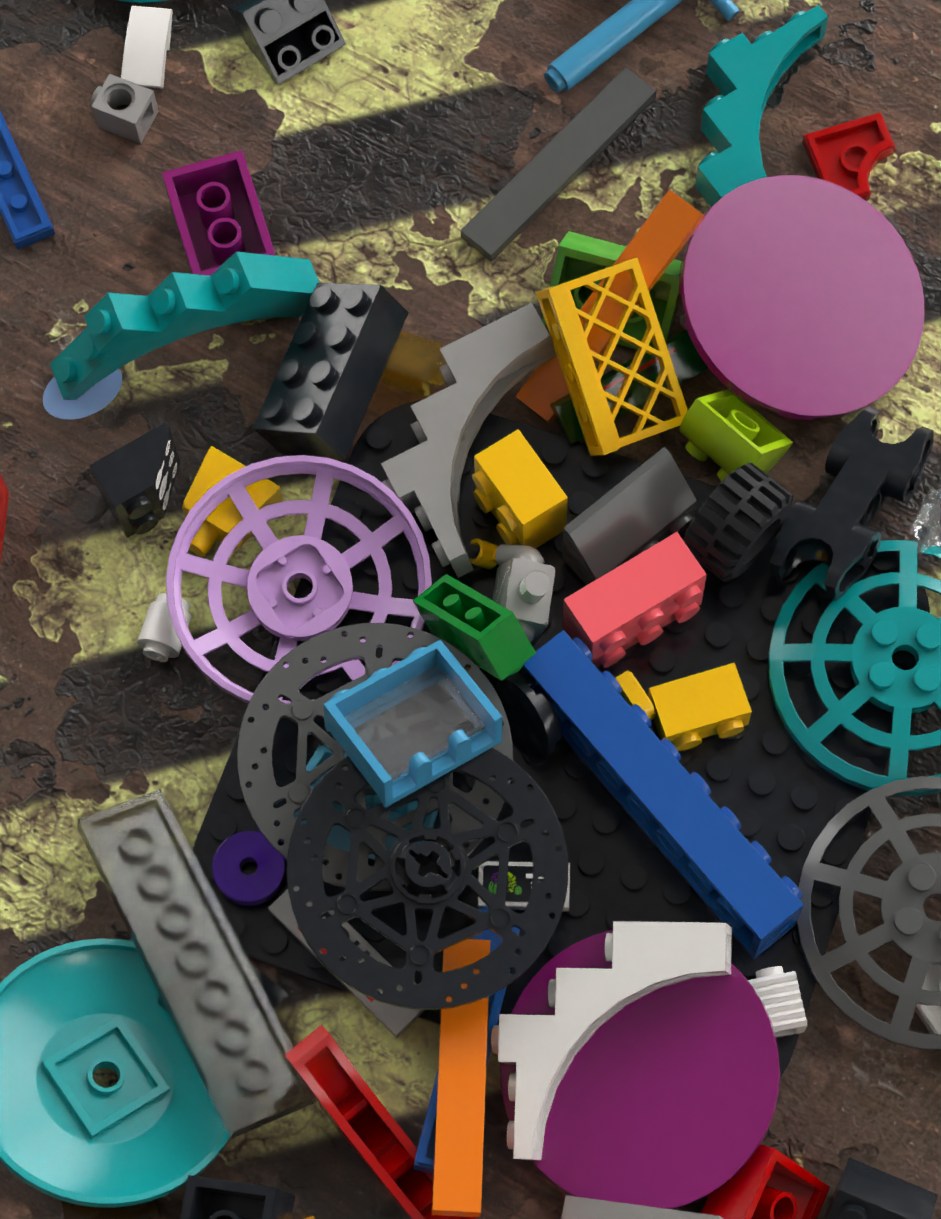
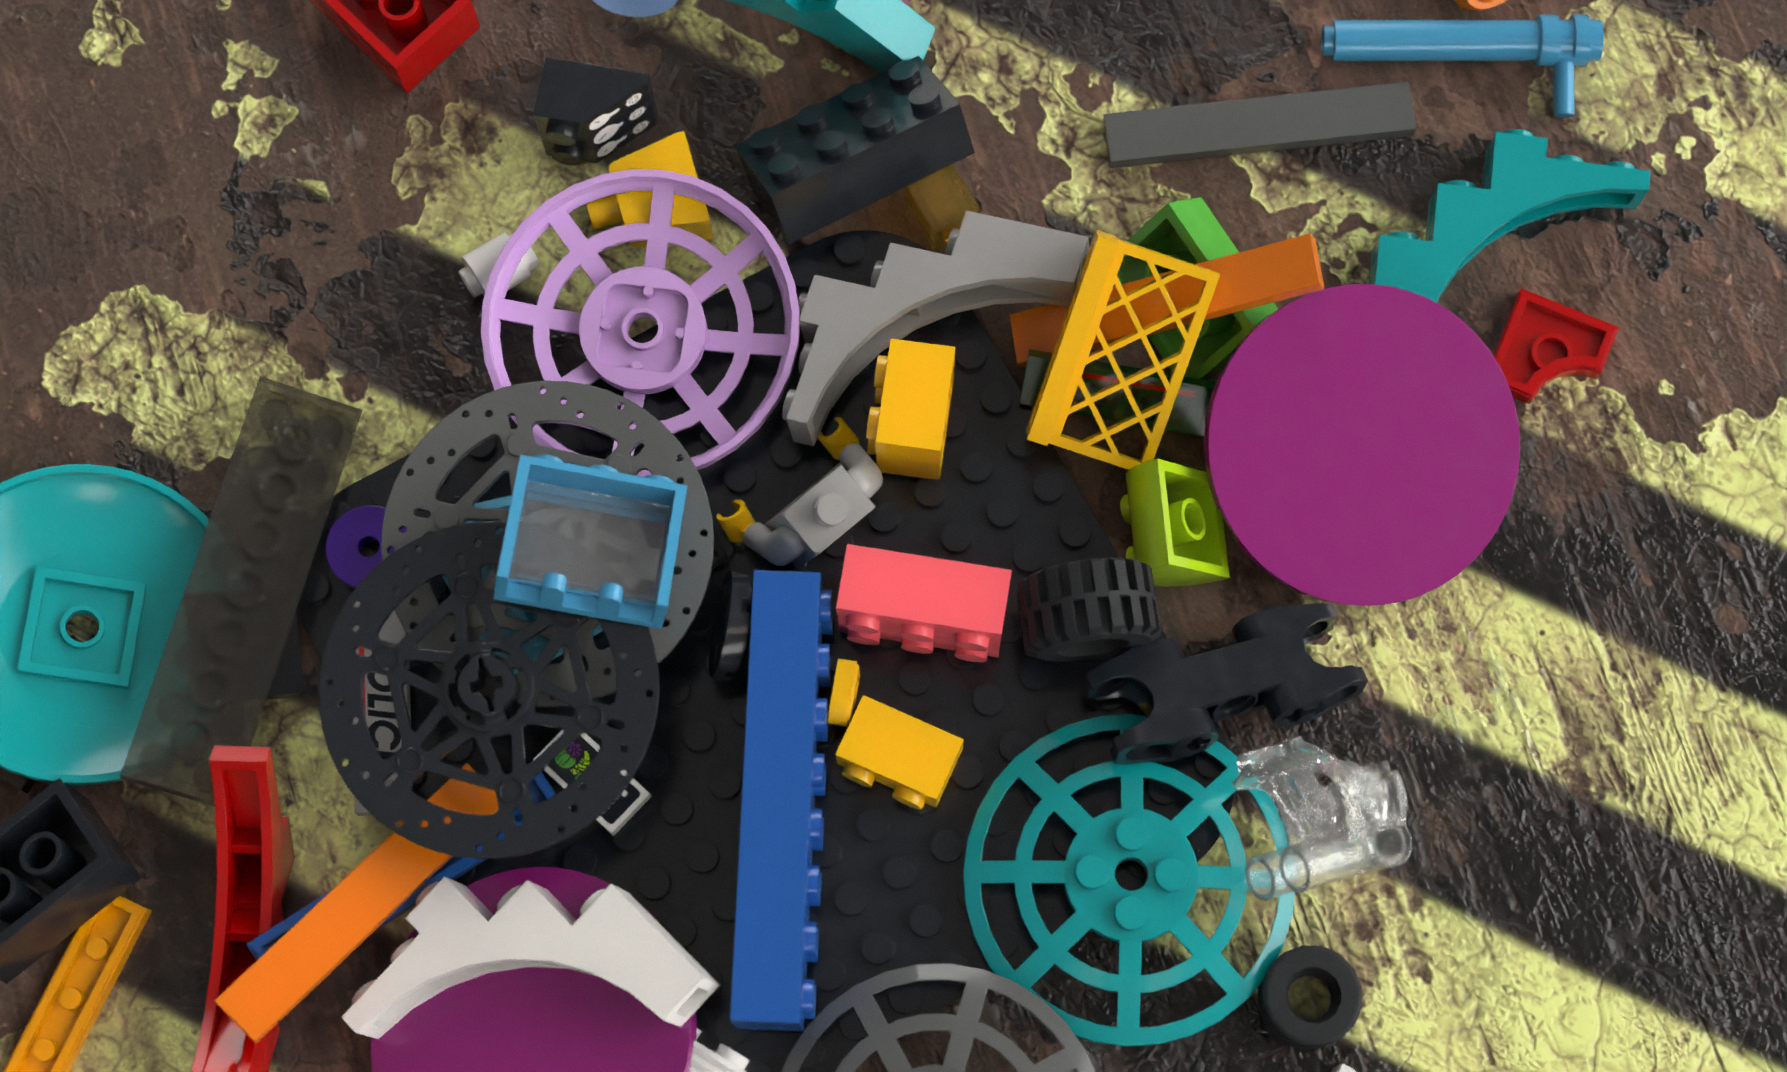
camera: 40 degrees right, 5 degrees up
green brick [413,574,536,681] -> none
dark grey slope [562,447,697,585] -> none

